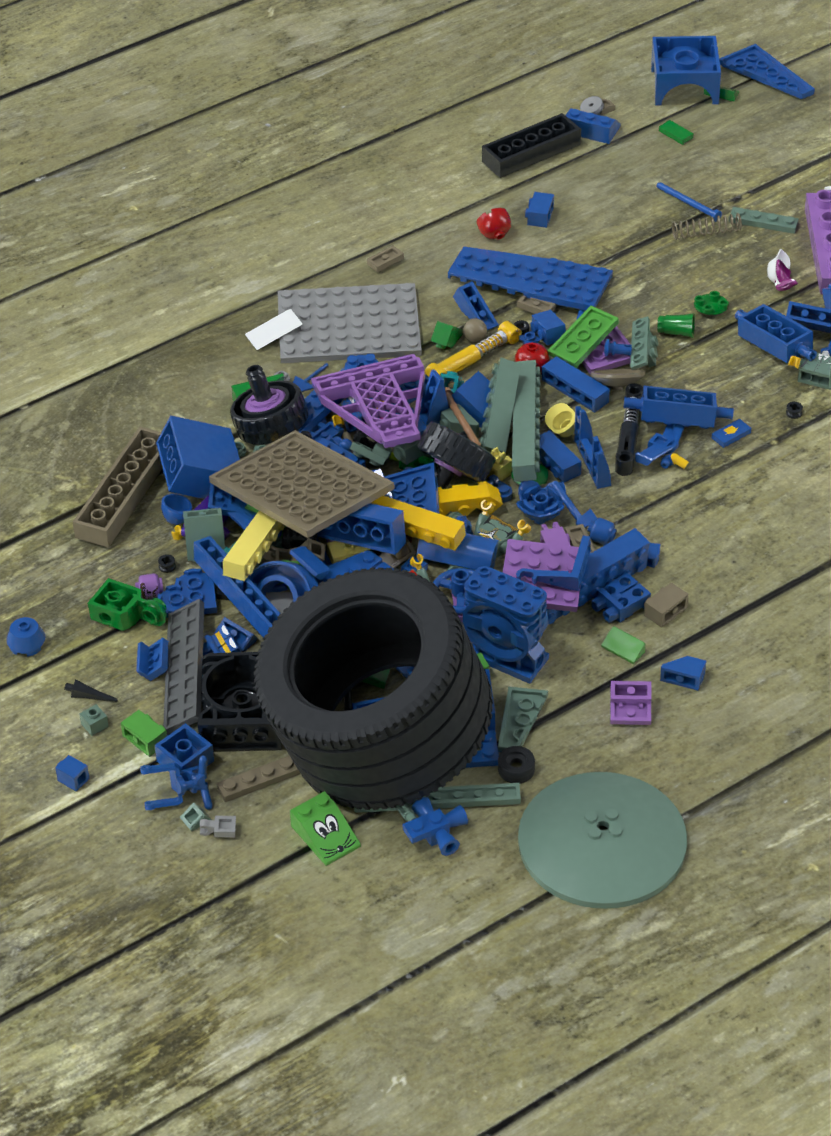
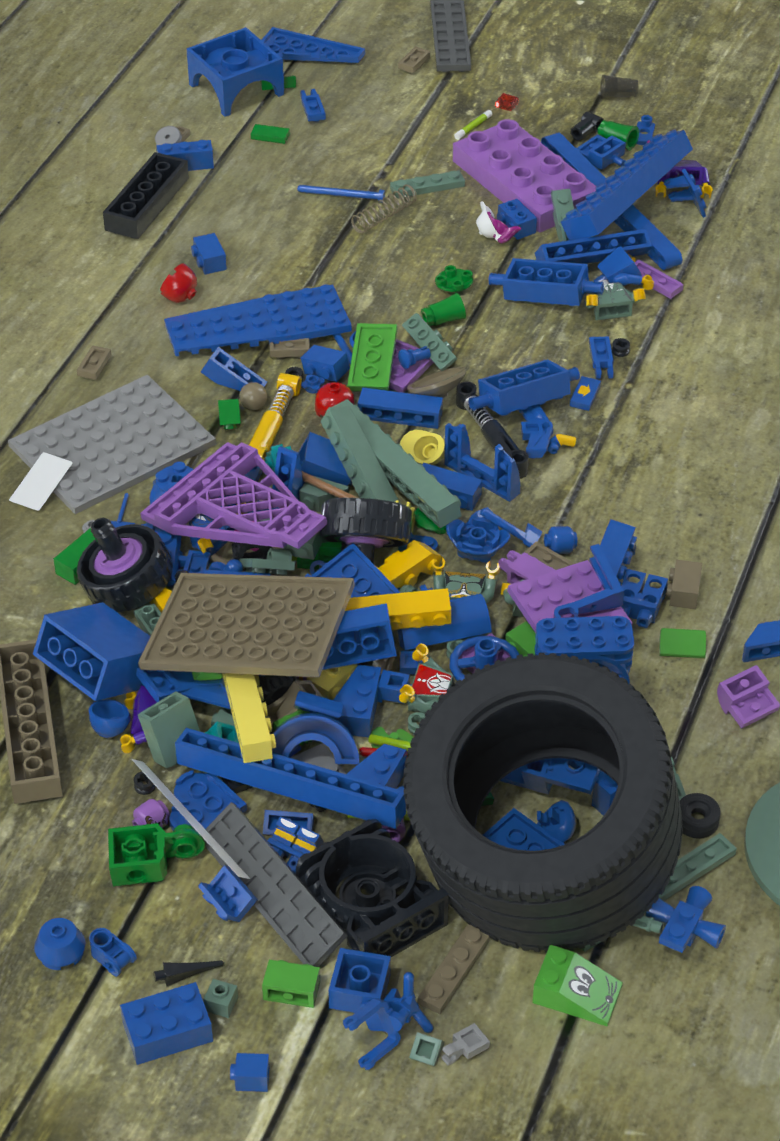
camera: 35 degrees left, 0 degrees up
none -> blue piece [89,928,137,977]
none -> blue brick [120,982,213,1065]
none -> white sticker [132,759,250,879]
none -> blue hinge [300,89,326,122]
none -> blue brick [497,199,537,240]
none -> blue hinge [589,336,614,379]

